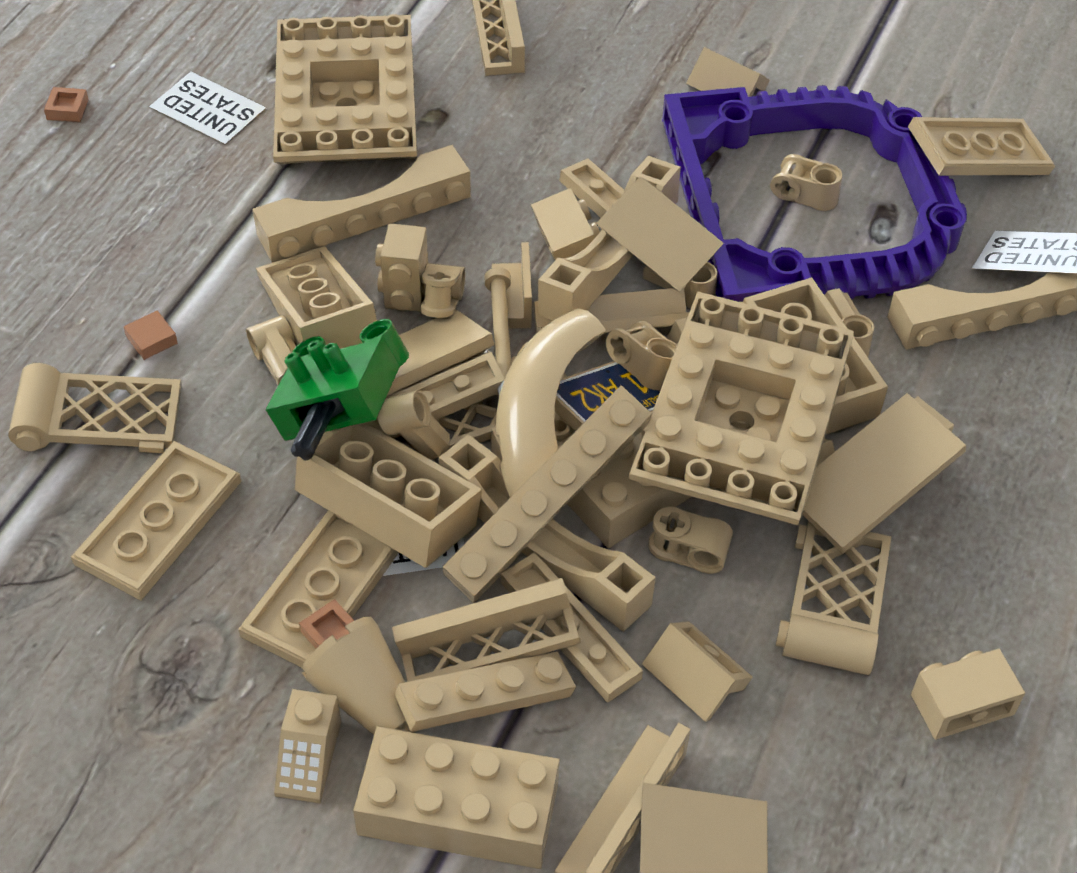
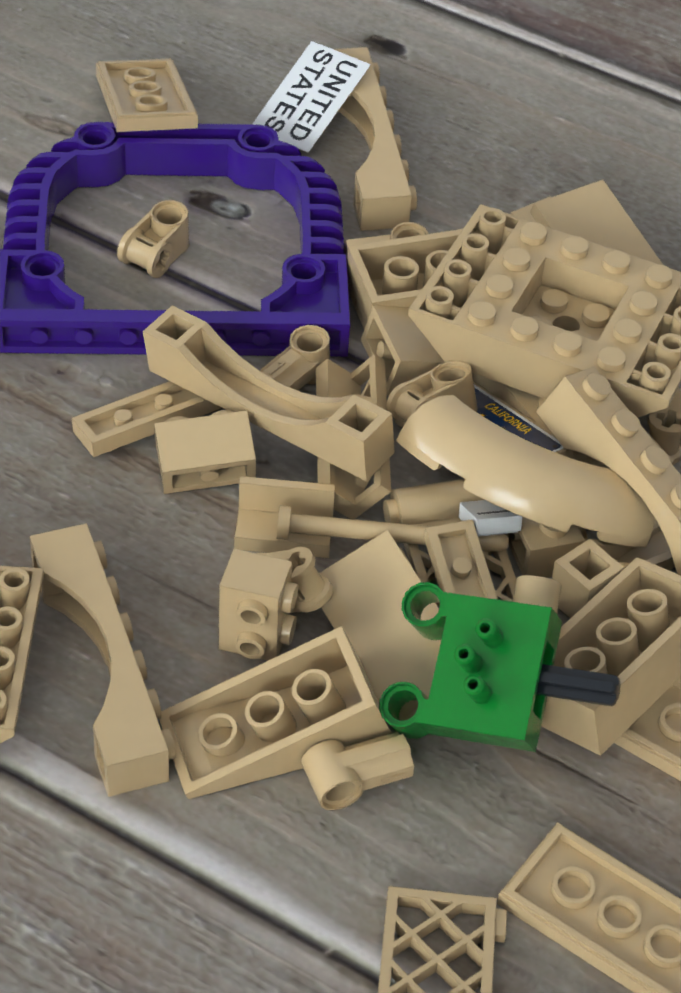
camera: 85 degrees left, 5 degrees down
nougat tile [123,310,178,360] -> none
tan sticker [596,176,724,292] -> none

